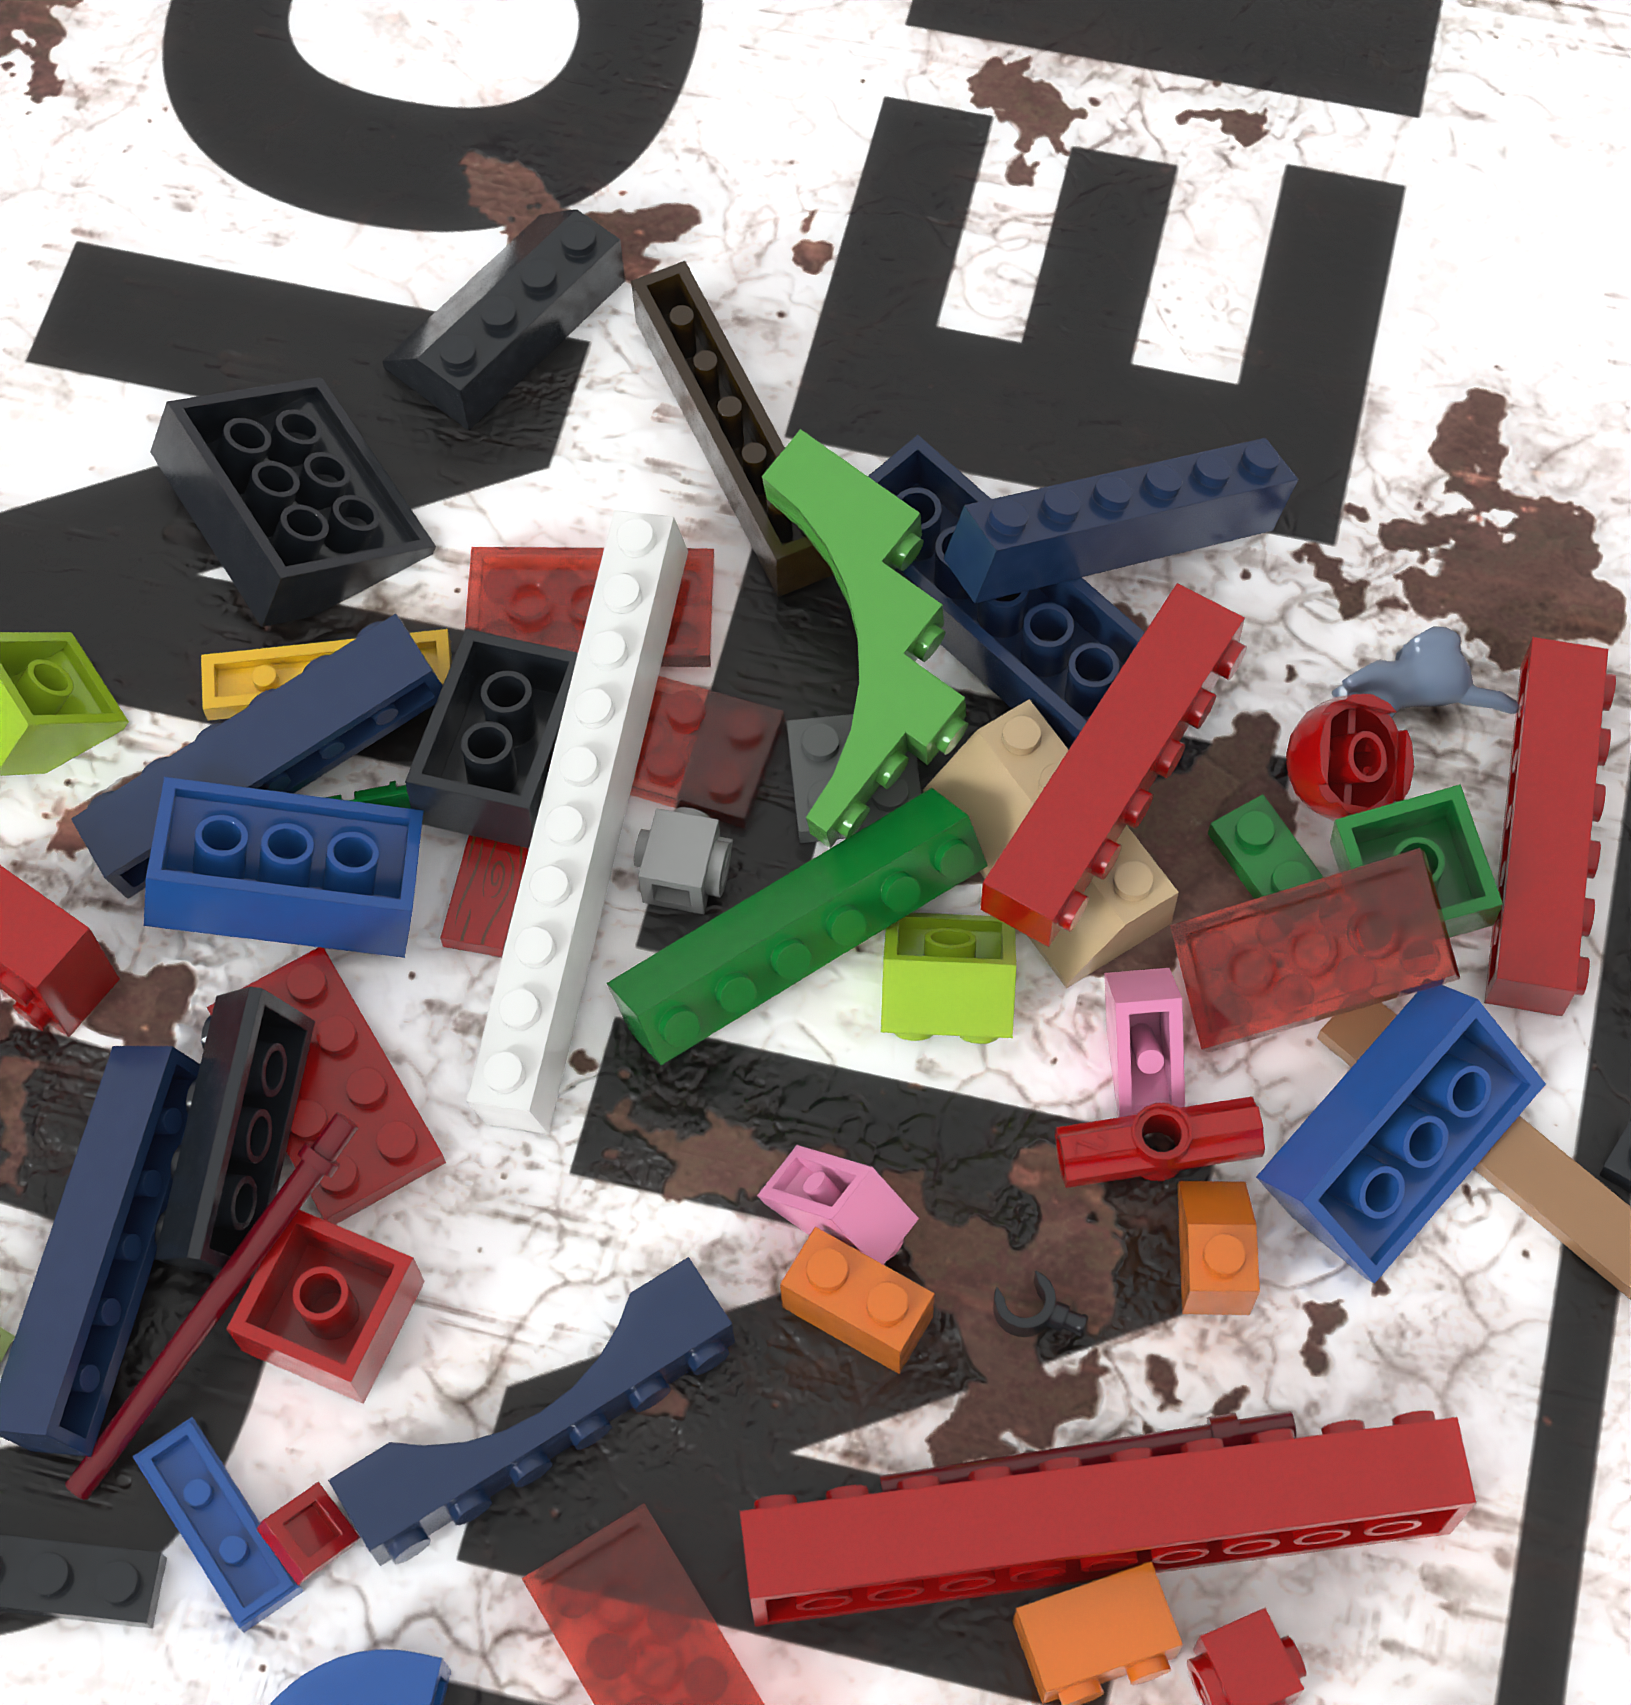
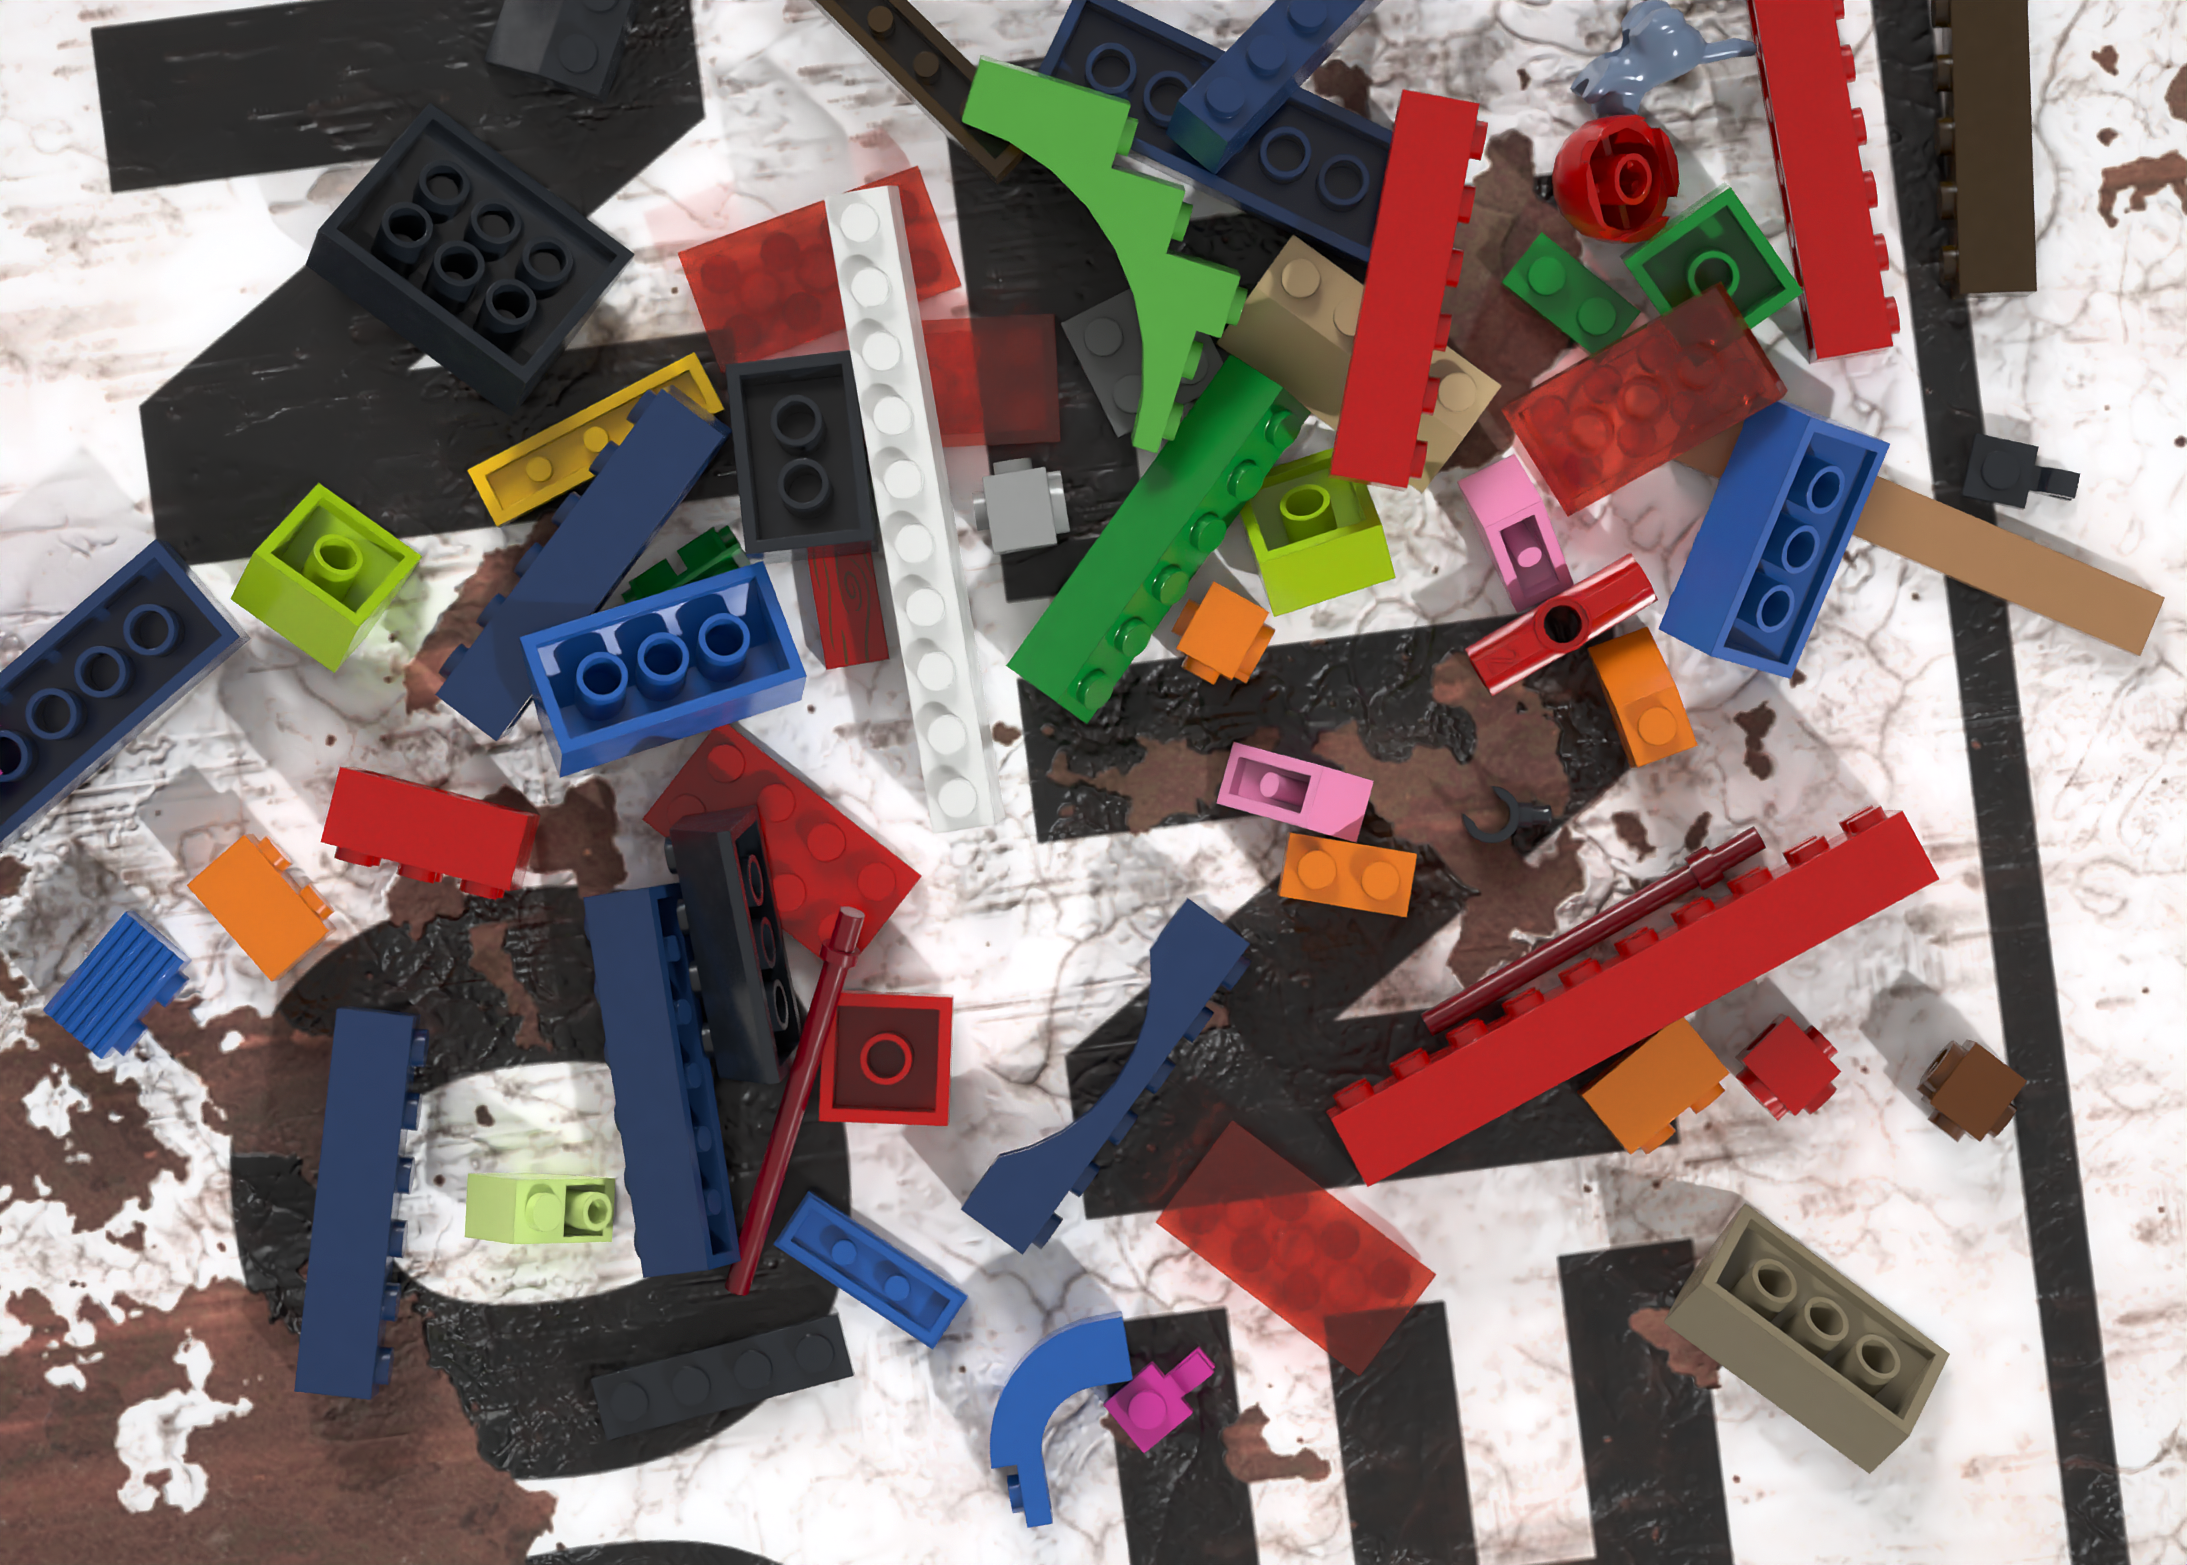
camera: 20 degrees left, 25 degrees up
red plate [257,1481,360,1586] -> none
none -> orange brick [1171,581,1276,685]

